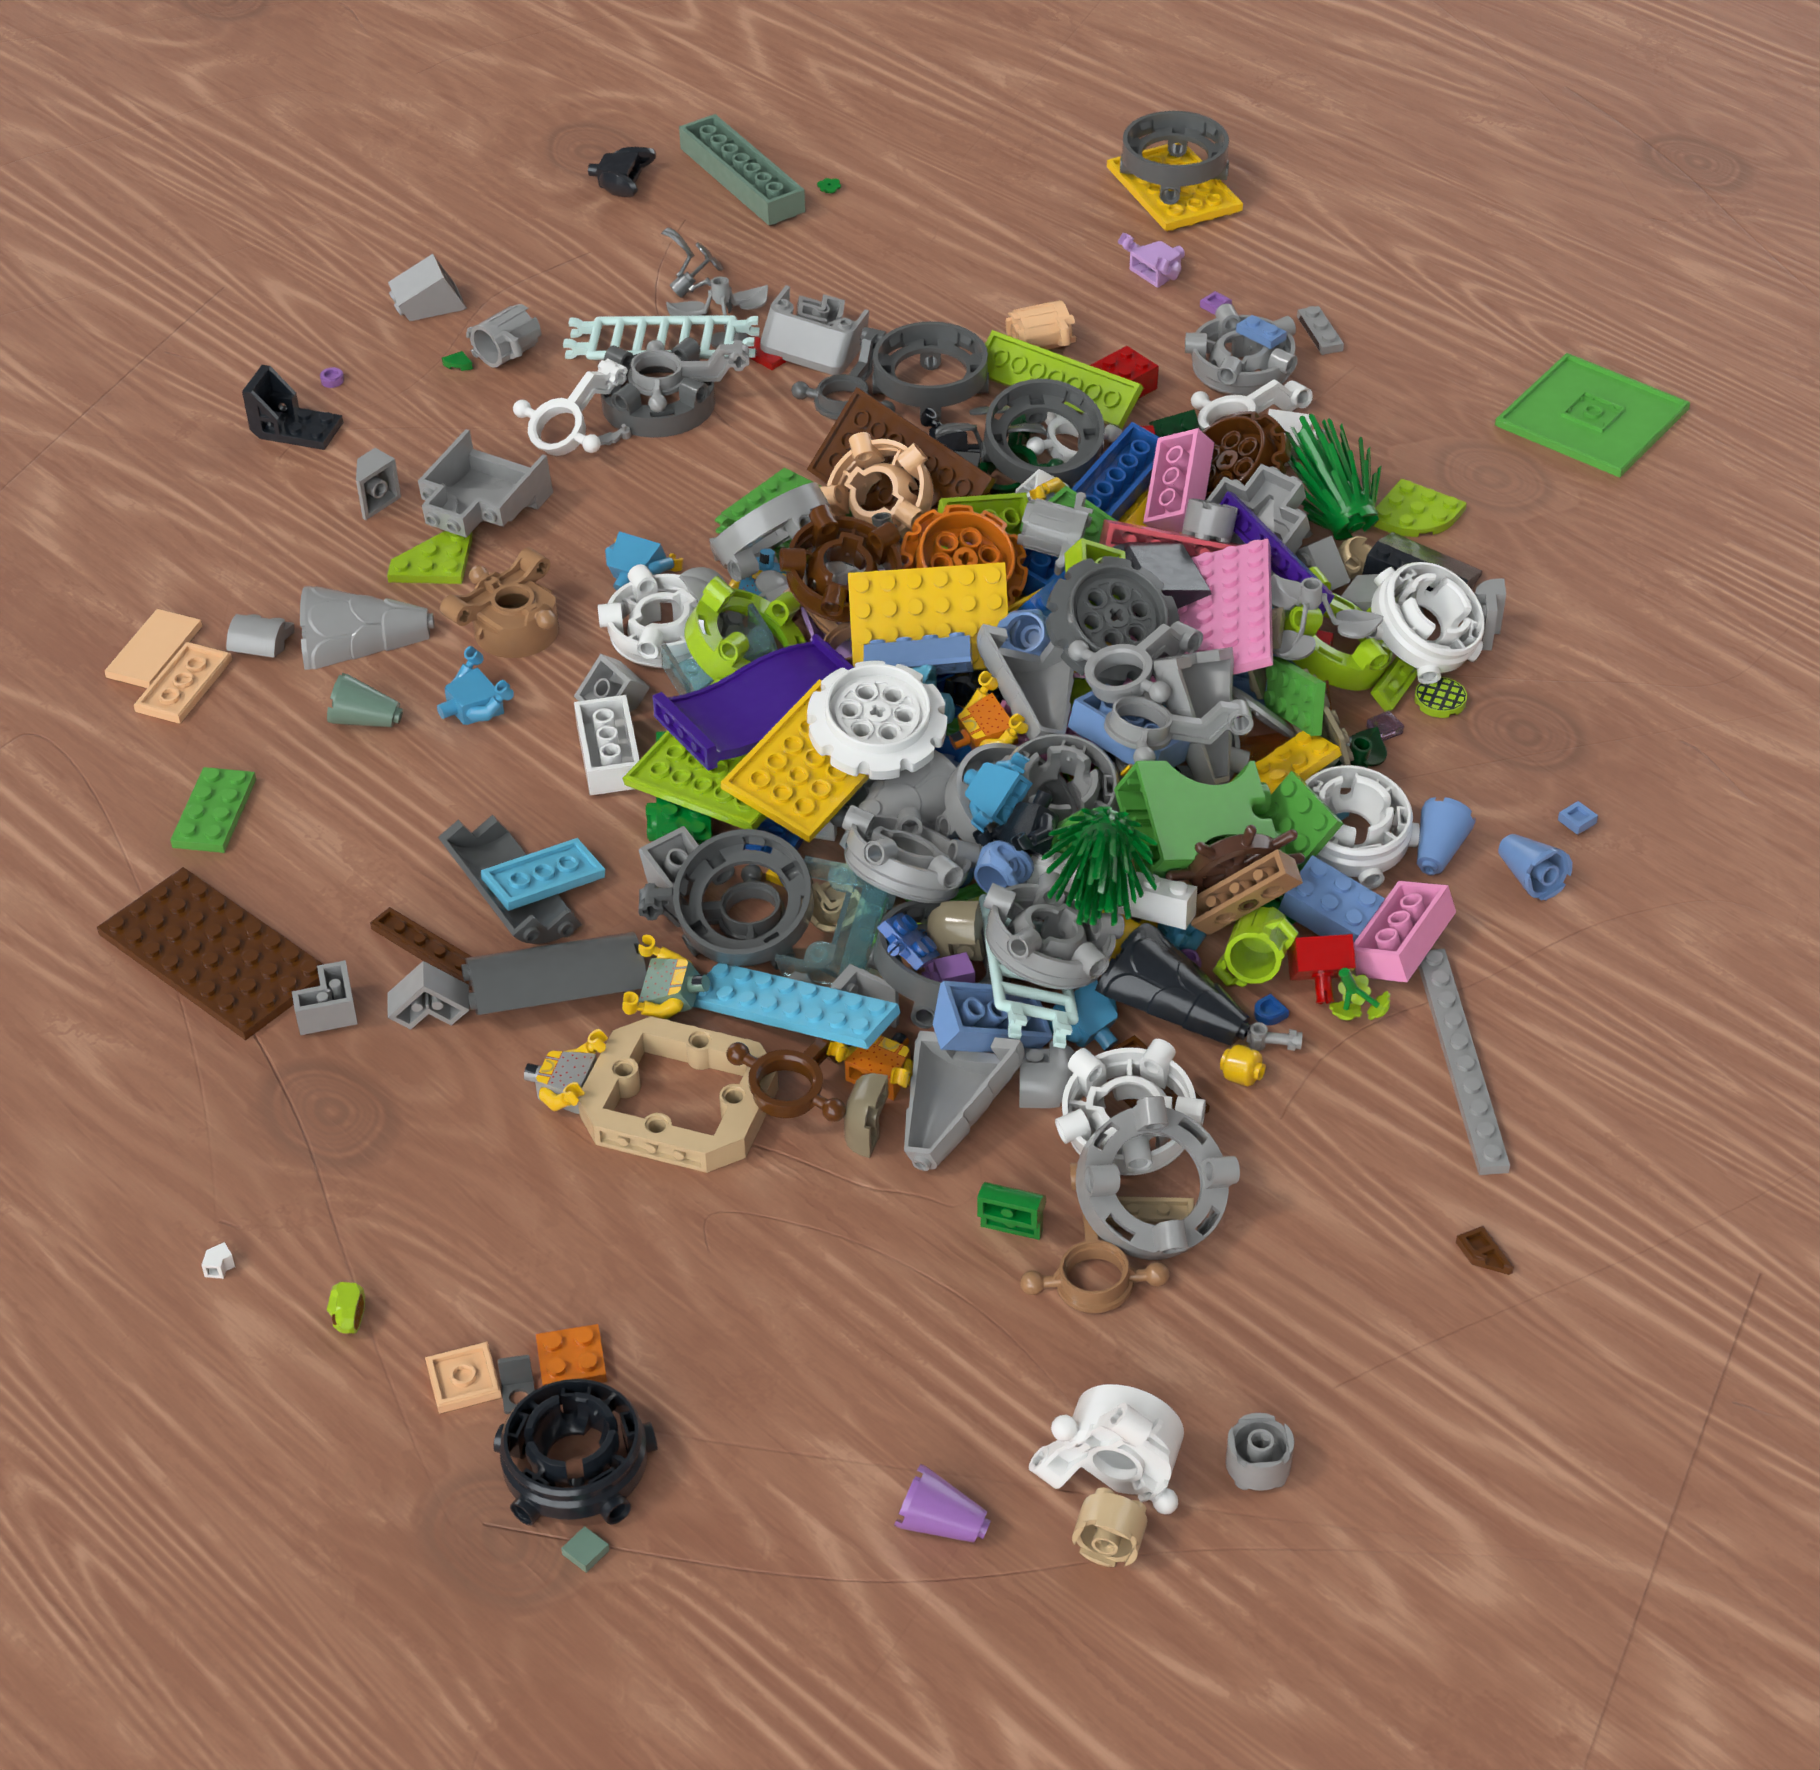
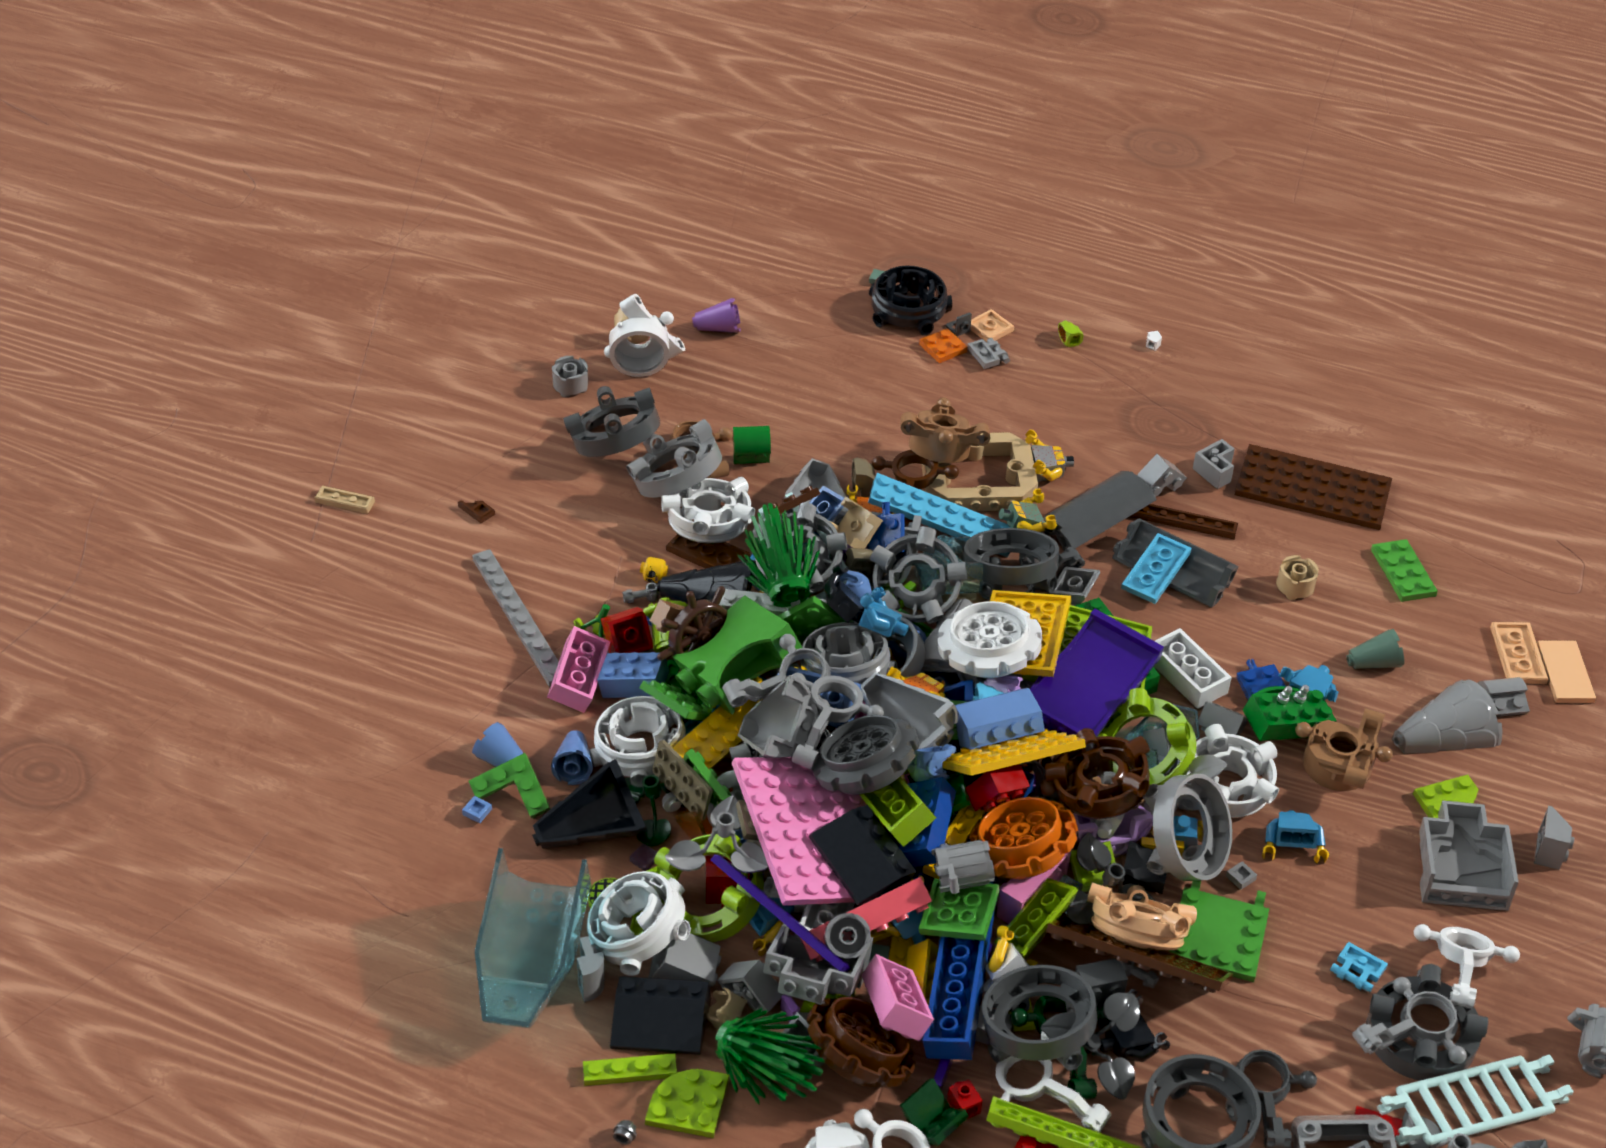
camera: 155 degrees right, 0 degrees up
none -> tan tile [315,486,375,514]
none -> bright green plate [469,753,551,819]
none -> clear light blue windscreen [474,848,591,1028]
none -> black cone [532,759,648,849]
none -> dark grey piece [563,386,660,457]
none -> lime plate [583,1053,677,1086]
none -> flat silver plate [613,1120,637,1145]
none -> reddish brown plate [763,486,820,517]
none -> tan panel [830,496,883,549]
none -> medium nougat piece [900,397,990,463]
none -> light grey plate [968,338,1010,369]
none -> blue plate [1236,659,1285,700]
none -> green piece [1243,685,1337,741]
none -> tan brick [1276,555,1319,600]
none -> medium azure plate [1330,942,1388,993]

